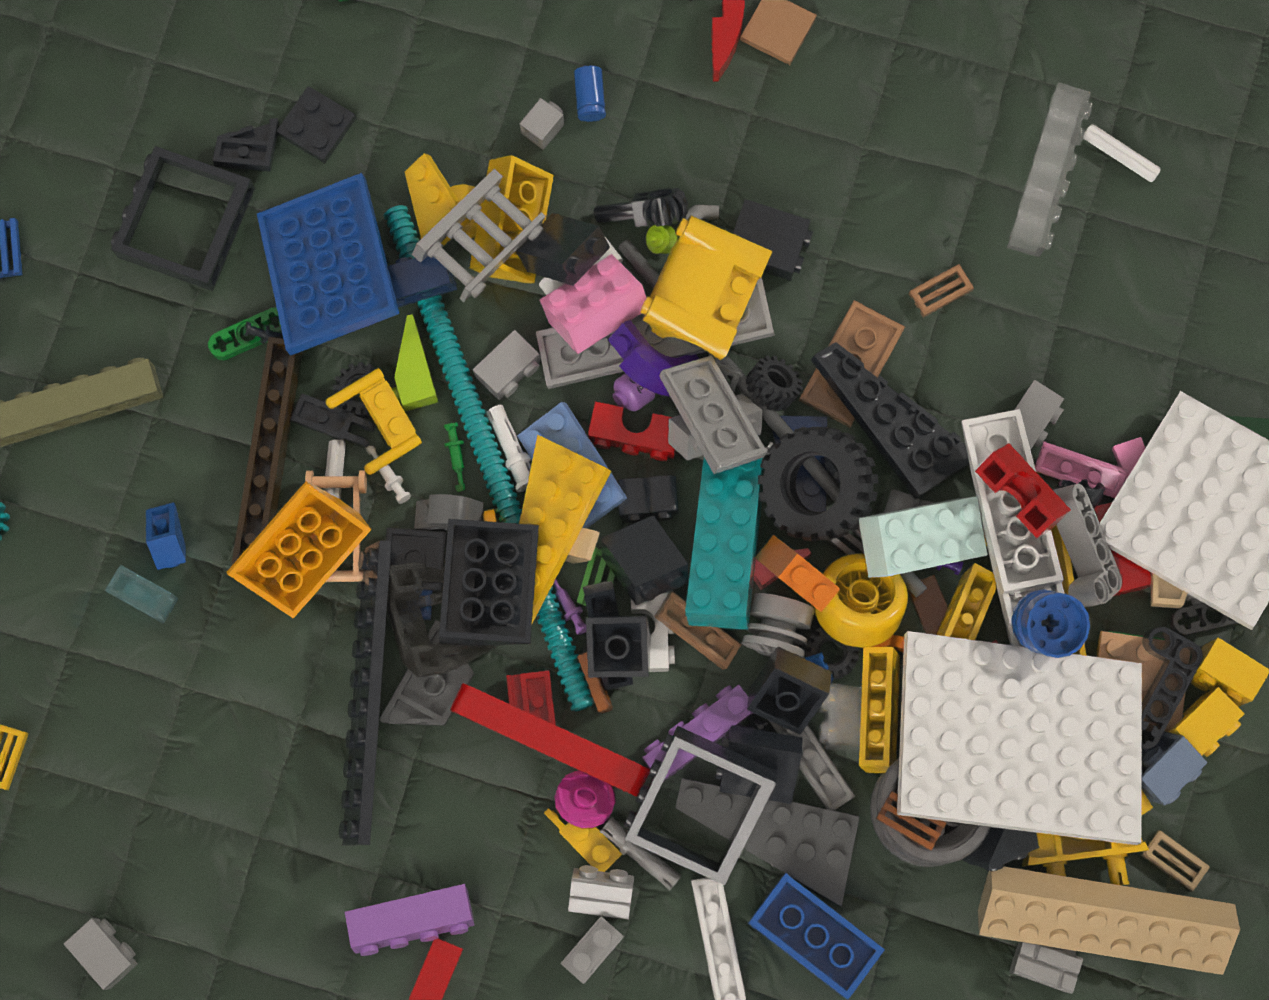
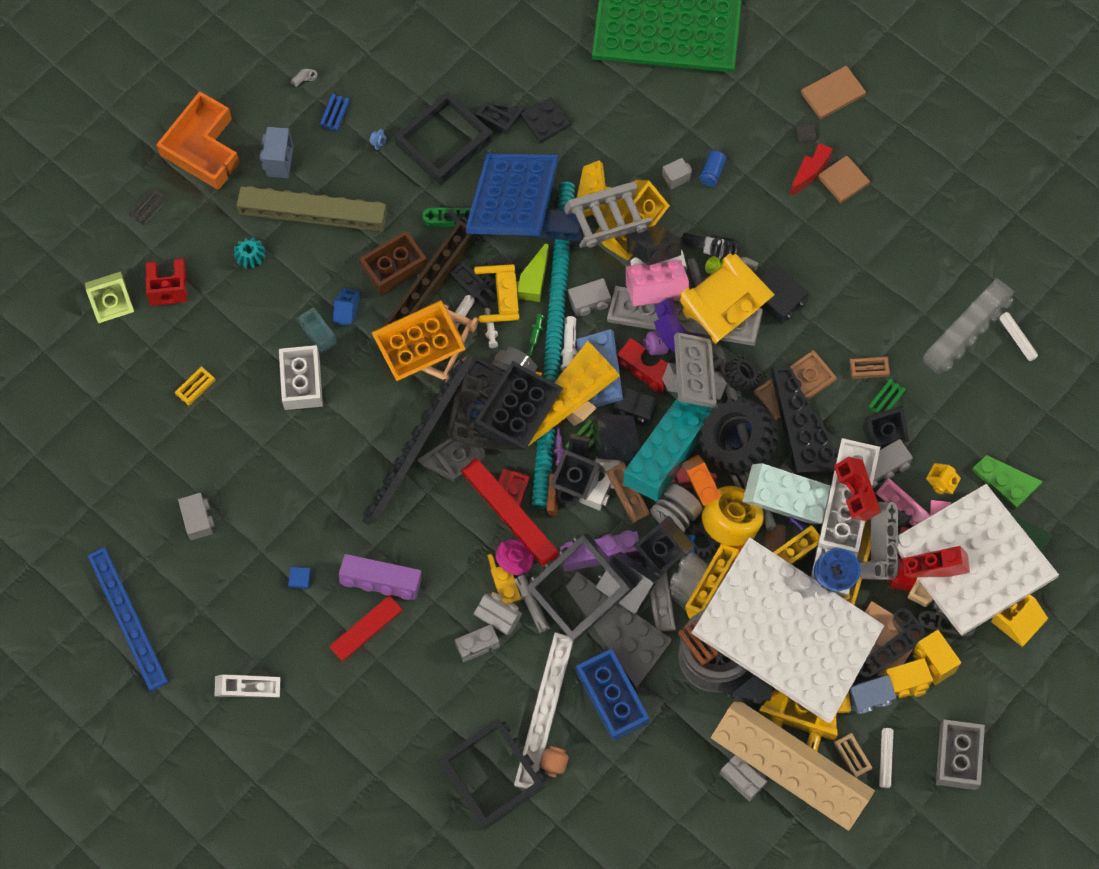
camera: 25 degrees right, 10 degrees down
none -> white brick [279,345,323,410]
none -> blue tile [288,567,311,589]
none -> reddish brown brick [359,230,427,296]
none -> medium blue plate [370,129,387,150]
none -> black slope [863,406,909,450]
none -> green tile [868,378,906,414]
none -> white axle [879,728,893,788]
none -> red slope [903,546,970,578]
none -> yellow brick [926,463,961,494]
none -> bright green wing [972,455,1043,509]

